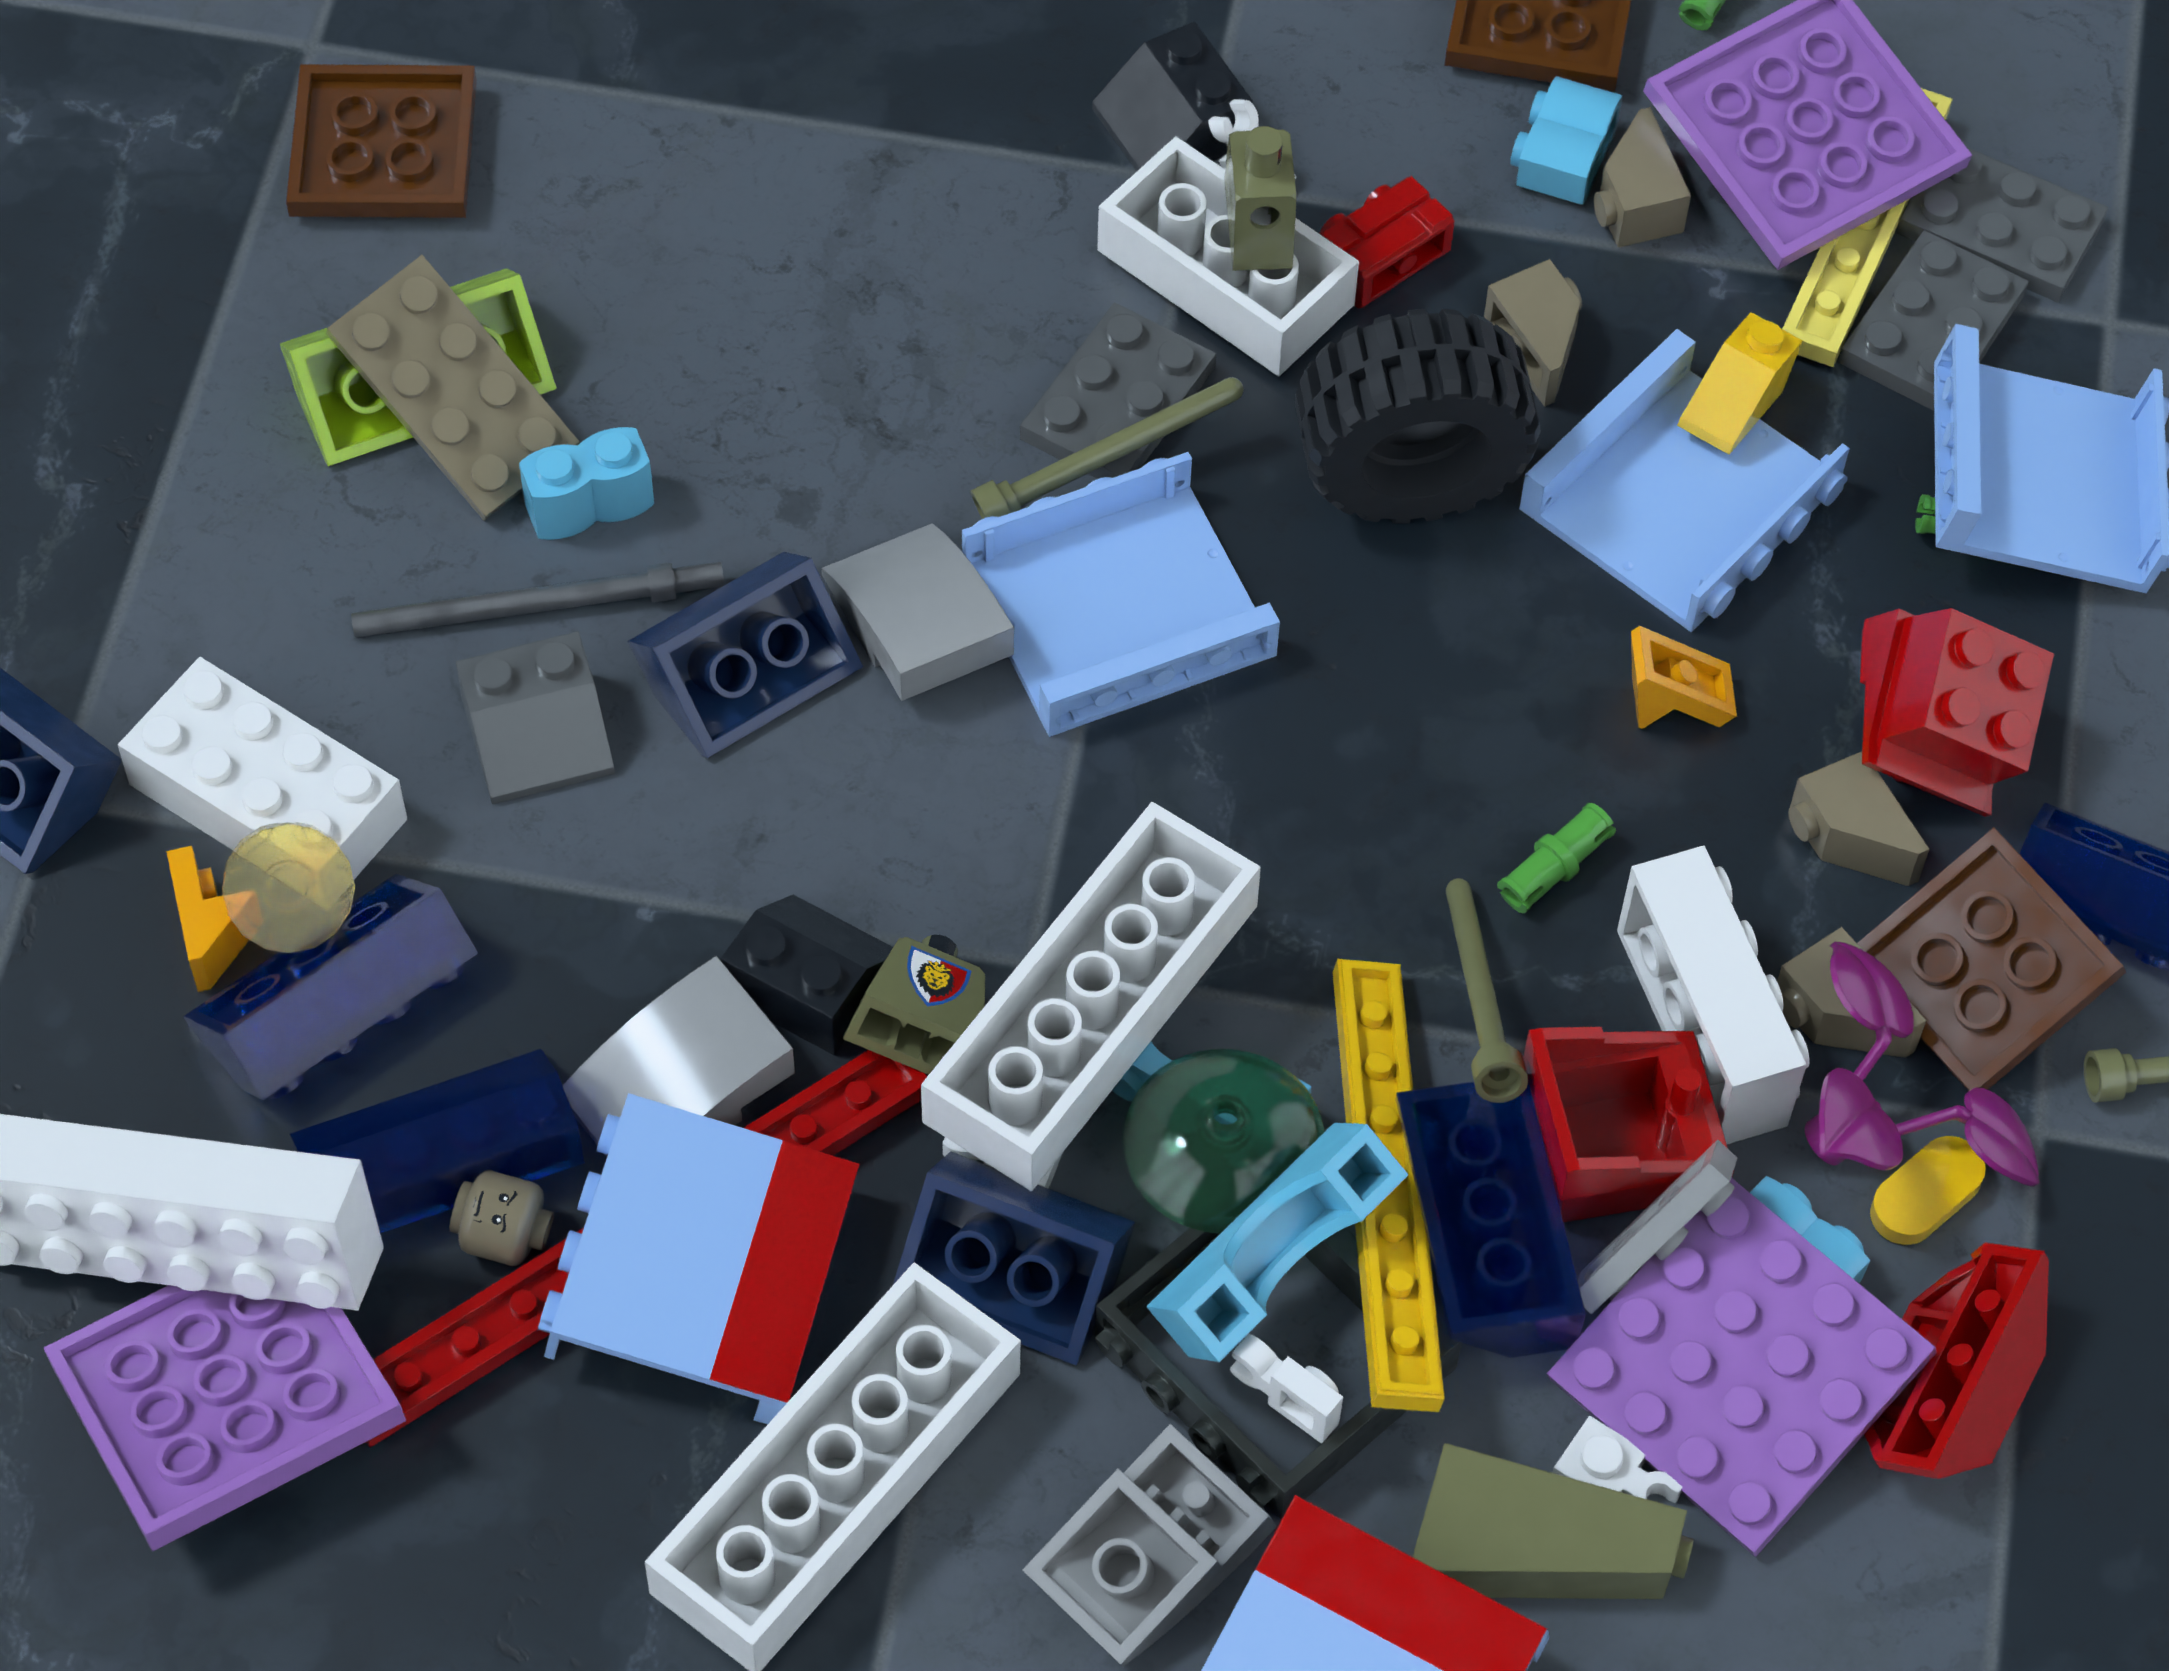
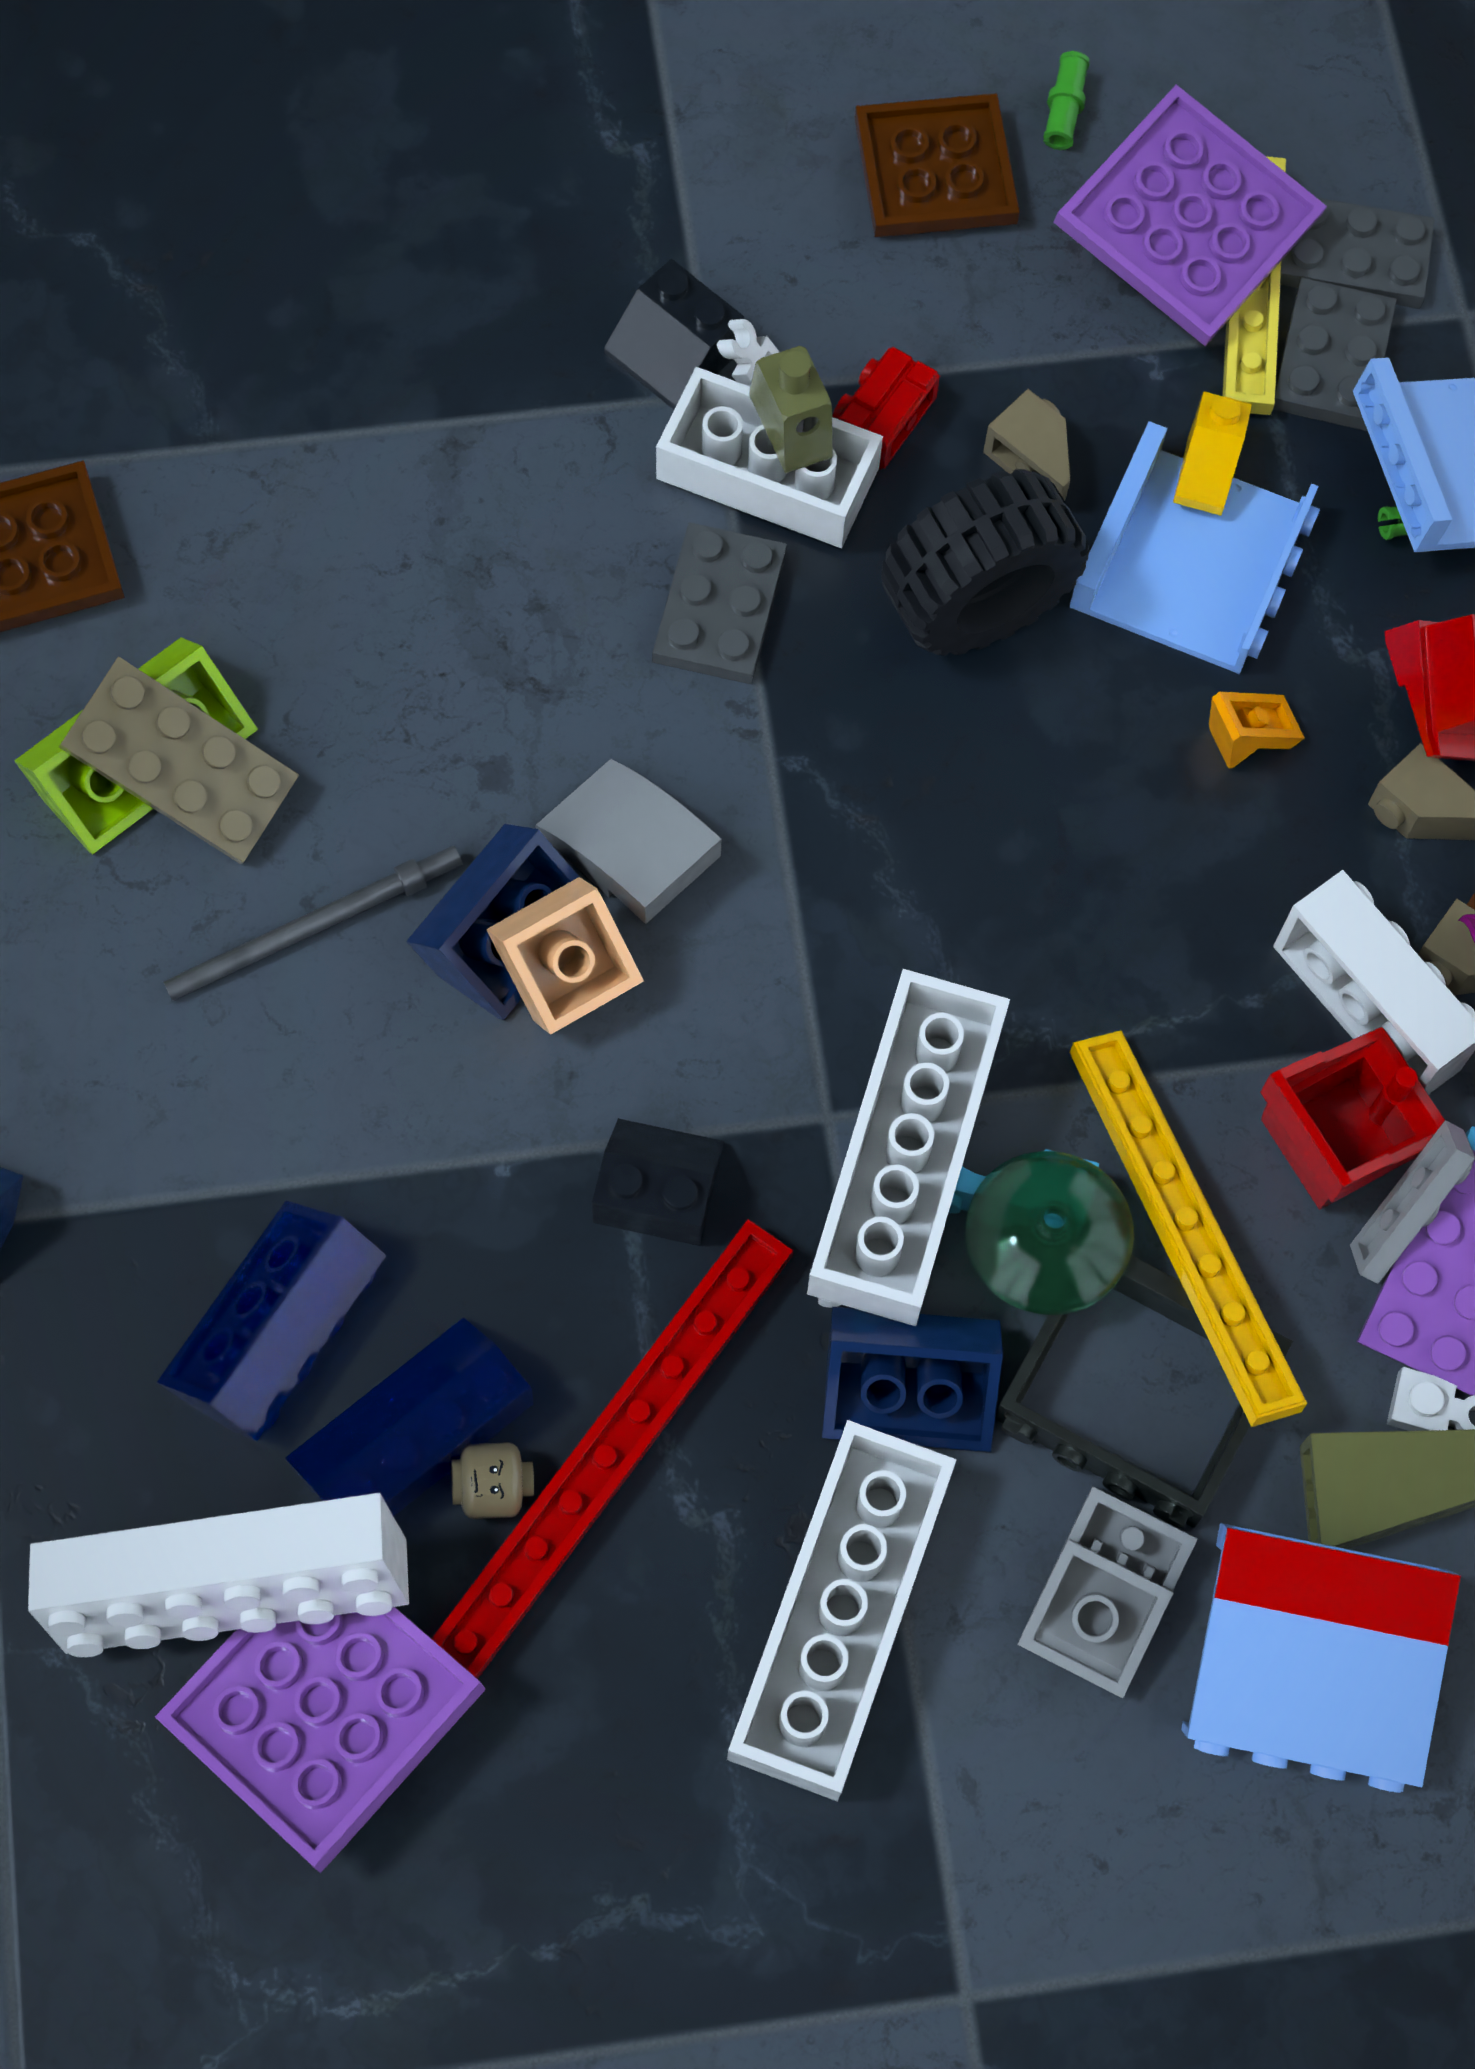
camera: 20 degrees left, 10 degrees up
white brick [118,657,407,910] -> none
light orange slope [166,846,263,992] -> none
clear yellow tile [222,822,355,953] -> none
dark grey slope [455,631,615,804] -> none
medium azure brick [519,427,654,540] -> none
light blue panel [538,1093,859,1425] -> none
light grey slope [558,956,795,1157] -> none
olive torso [843,935,985,1075] -> none
light blue panel [962,452,1280,737] -> none
olive piece [970,377,1244,519] -> none
medium azure arch [1146,1123,1408,1362] -> none
white plate [1230,1334,1343,1444] -> none
clear blue slope [1395,1082,1586,1358] -> none
olive piece [1446,878,1528,1103] -> none
bright green pin [1497,802,1616,914] -> none
medium azure brick [1510,76,1622,205] -> none
dark tan slope [1594,107,1691,248] -> none
none -> light nougat brick [486,877,644,1035]

